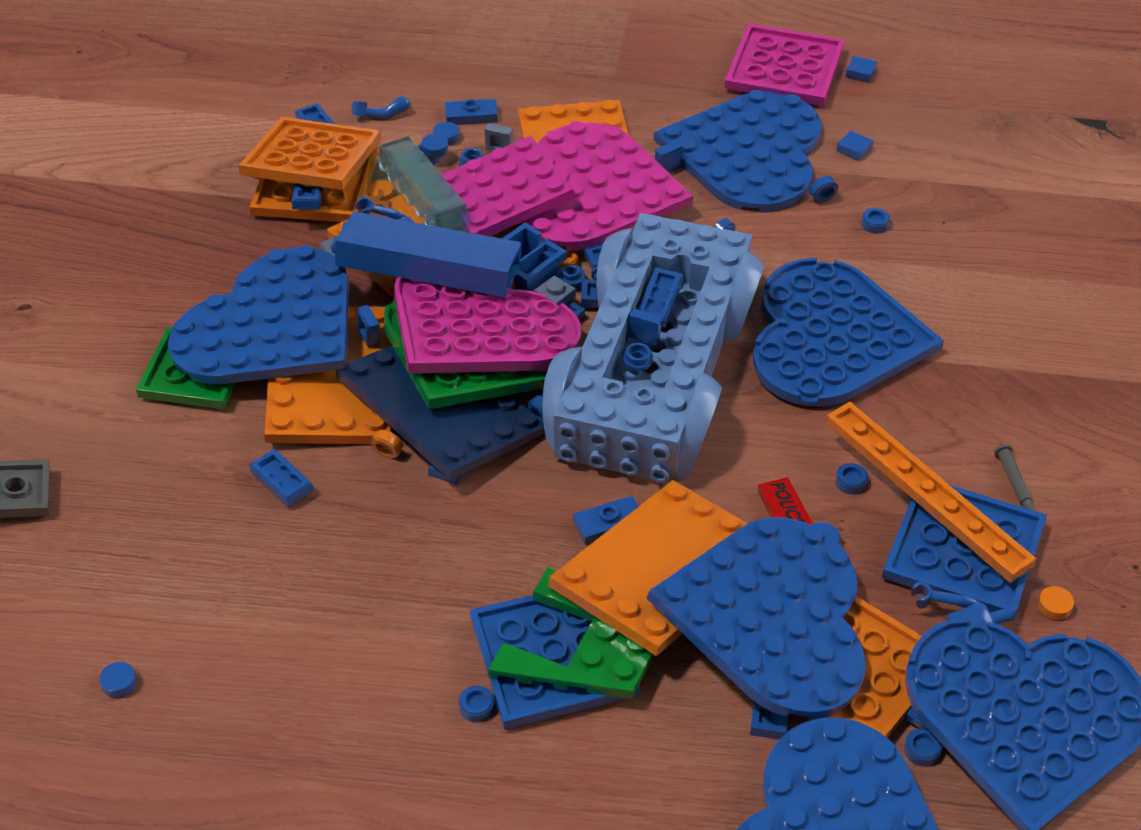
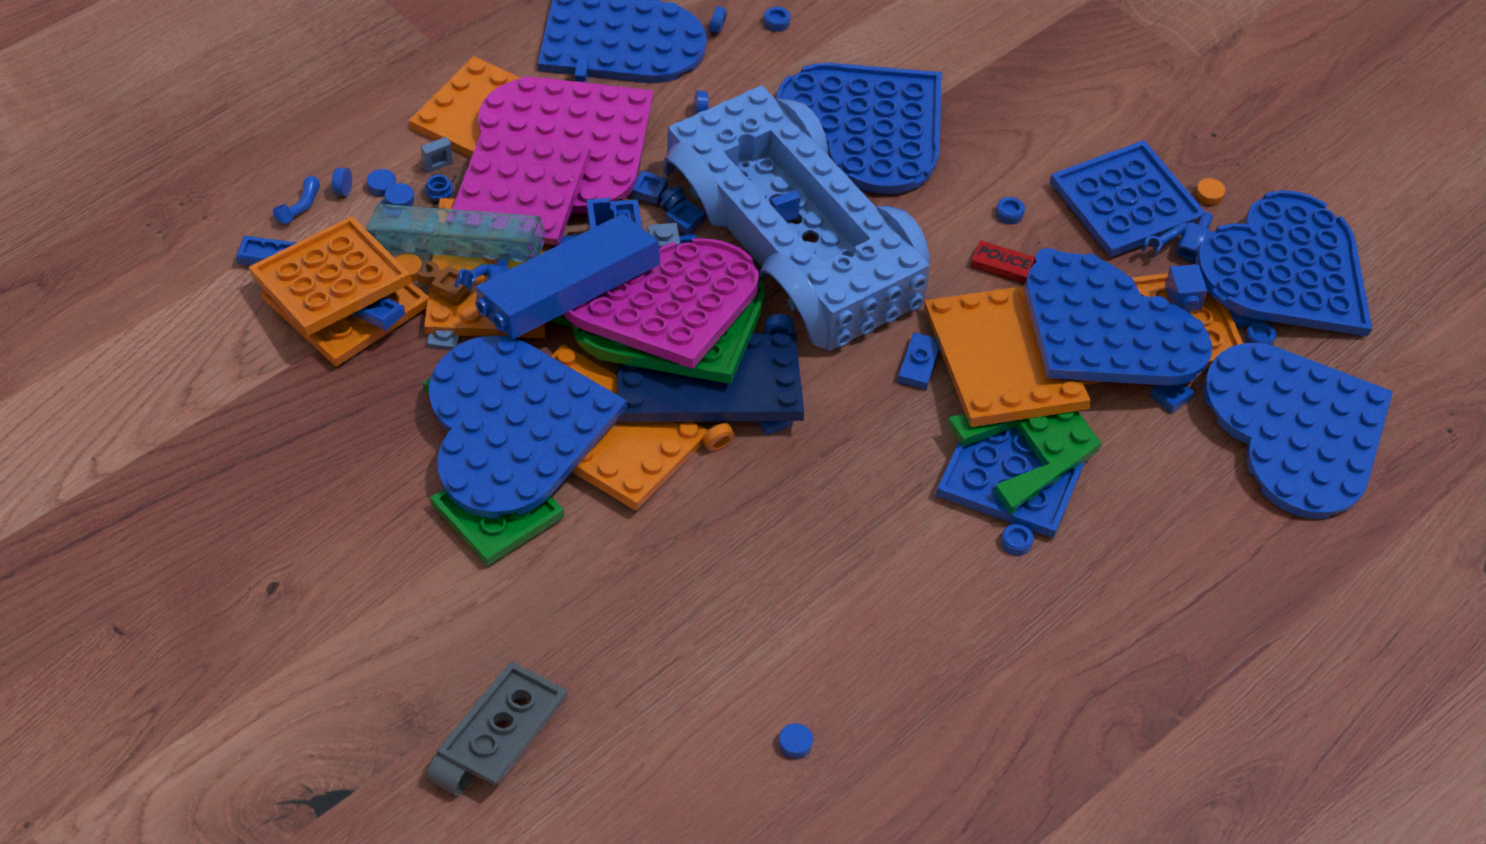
camera: 55 degrees left, 5 degrees up
blue plate [249,448,314,507] -> none
blue tile [357,305,379,348] -> none
blue plate [445,98,498,124] -> none
blue plate [557,265,585,290] -> none
blue plate [622,343,653,371] -> none
blue plate [638,267,684,327] -> none
orange plate [826,402,1037,583] -> none
dark grey piece [994,444,1036,511] -> none
none -> blue tile [332,167,352,197]
none -> blue brick [1165,264,1207,312]

